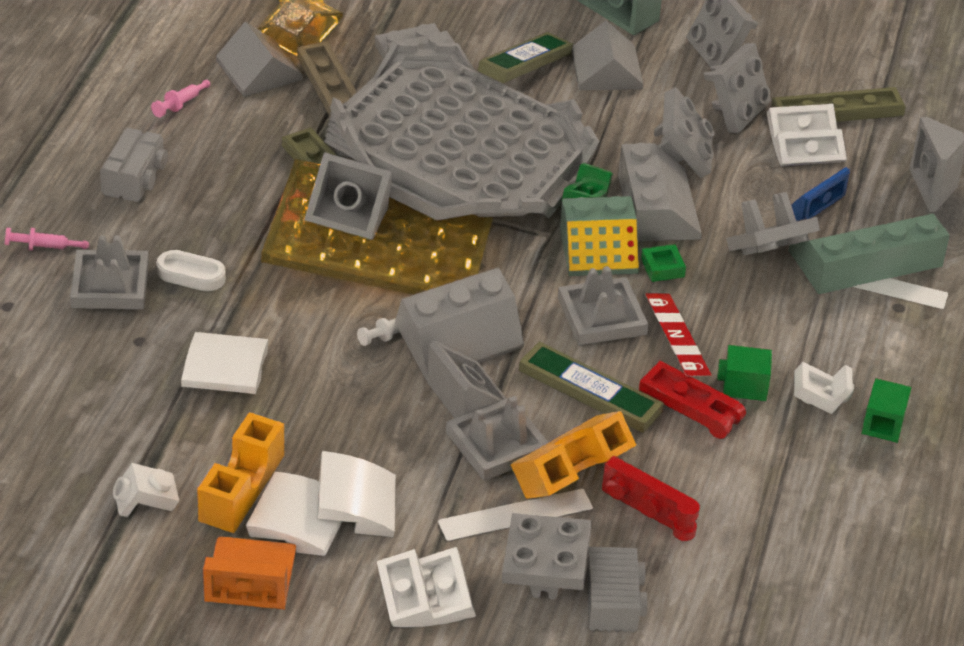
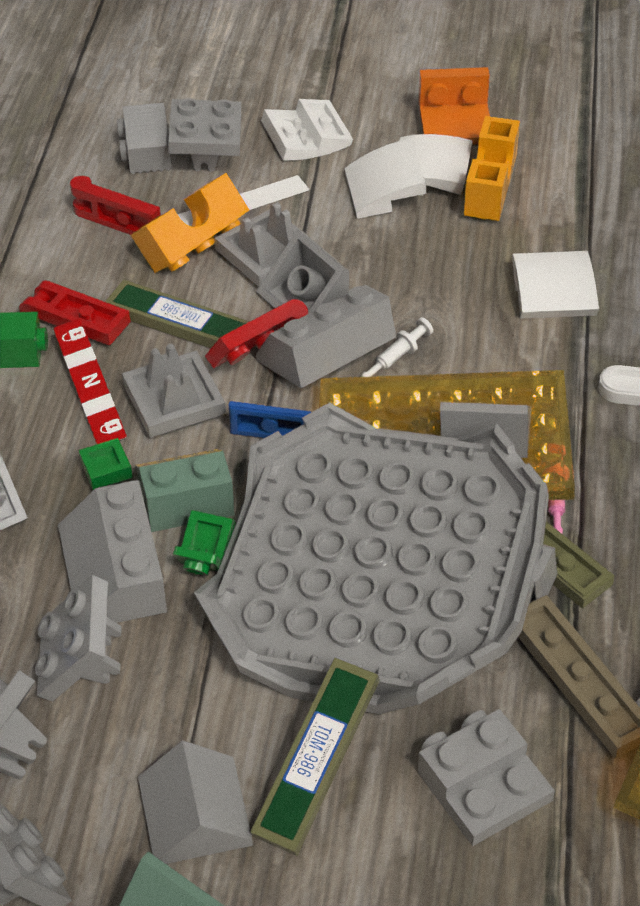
camera: 175 degrees right, 5 degrees up
white bracket [113,463,179,517] -> none
none -> red plate [205,299,308,368]
none -> blue slope [228,401,311,438]

